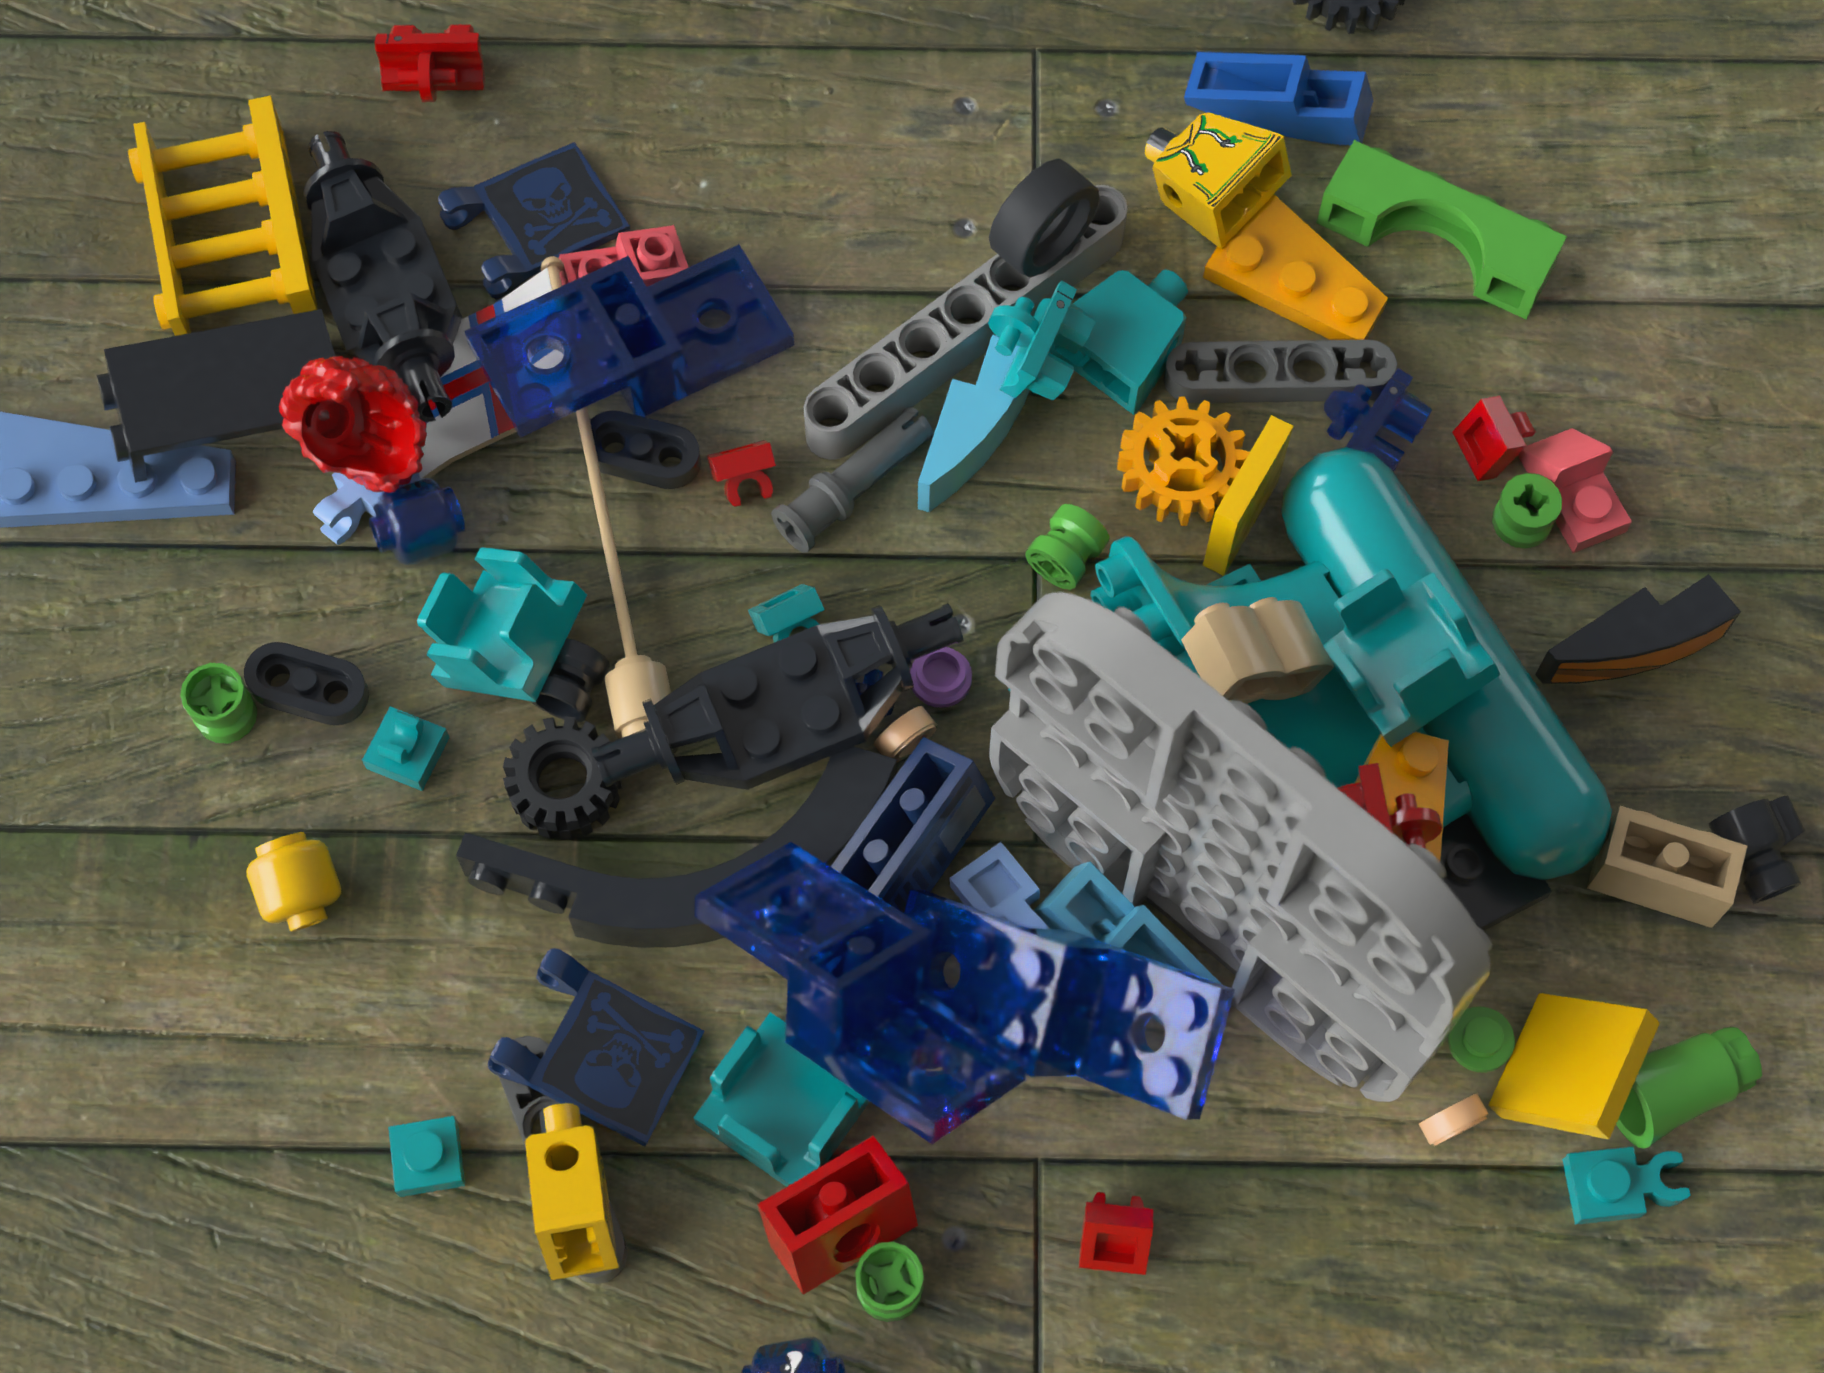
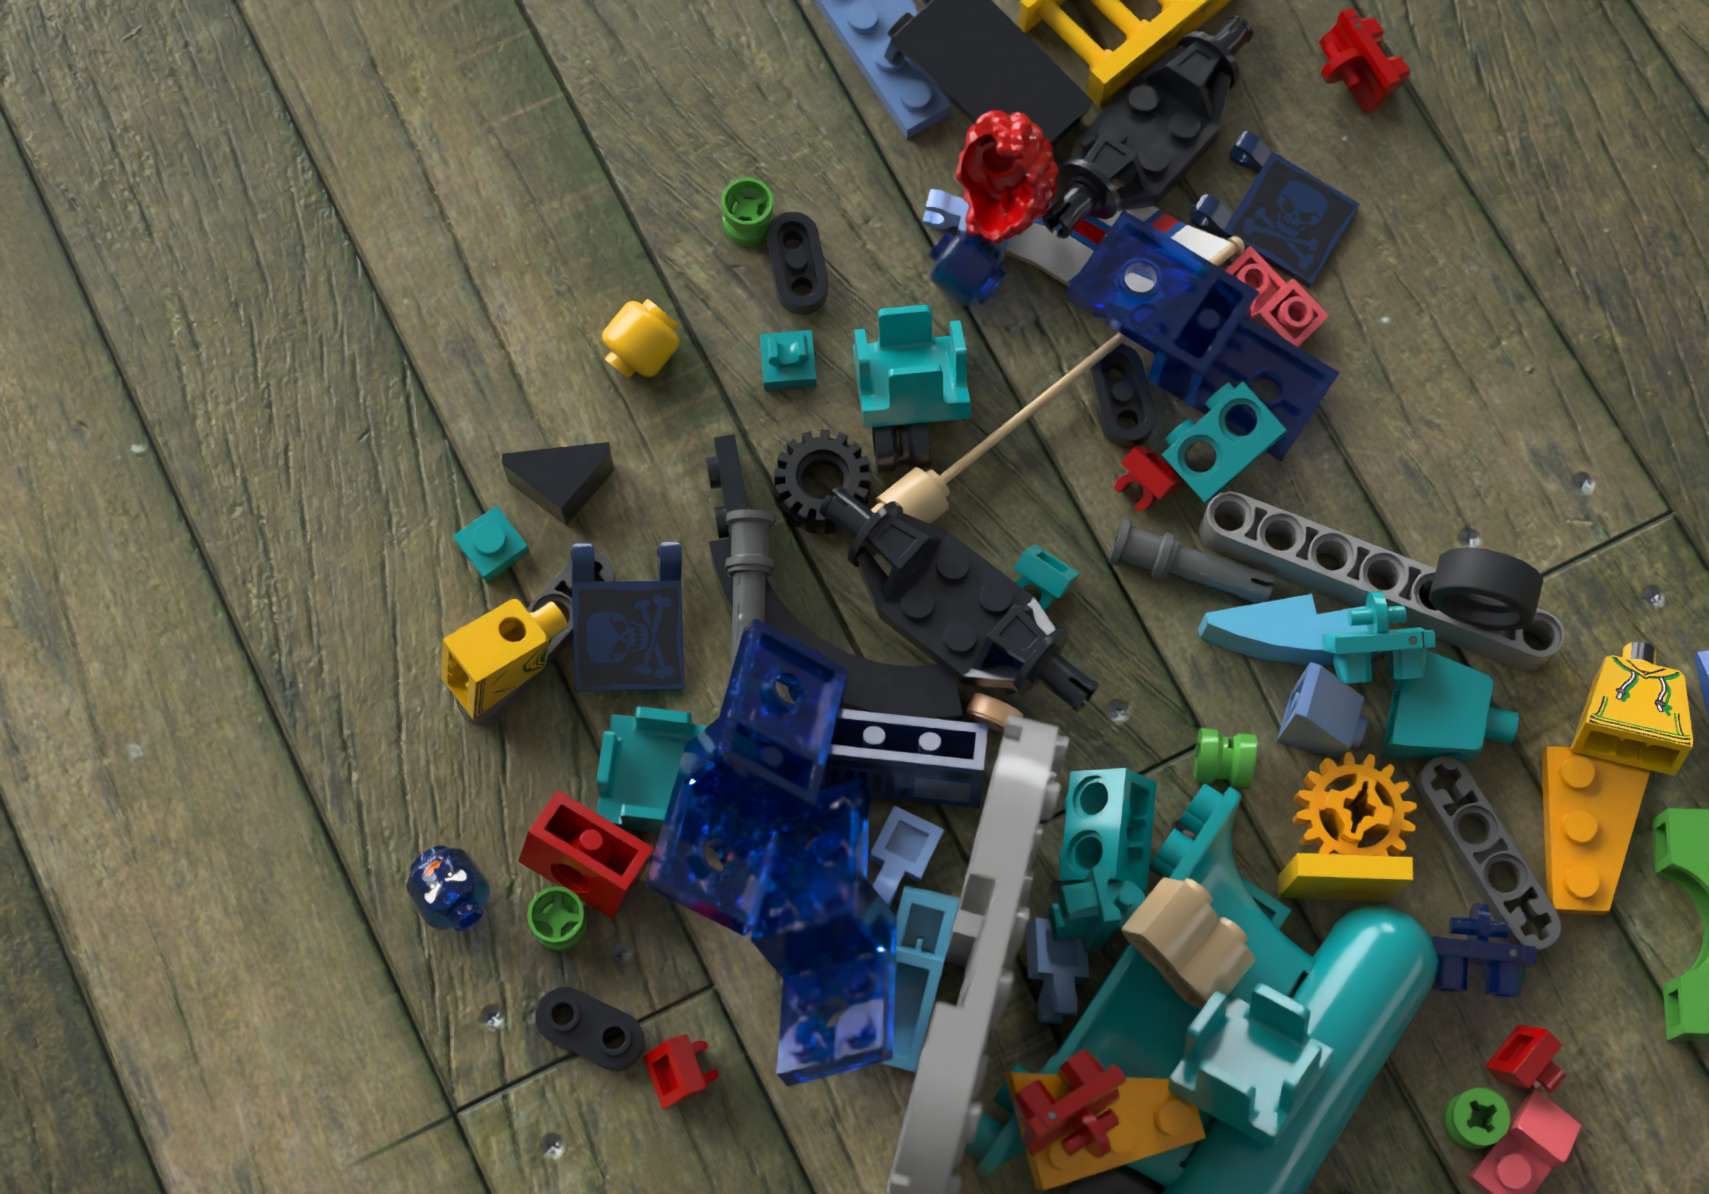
camera: 60 degrees right, 5 degrees up
medium lavender plate [910,647,972,708] -> none
none -> black slope [501,442,614,526]
none -> black plate [535,987,645,1071]
none -> dark grey pin [725,509,776,681]
none -> teal brick [1161,382,1289,503]
none -> medium blue slope [1276,662,1368,762]

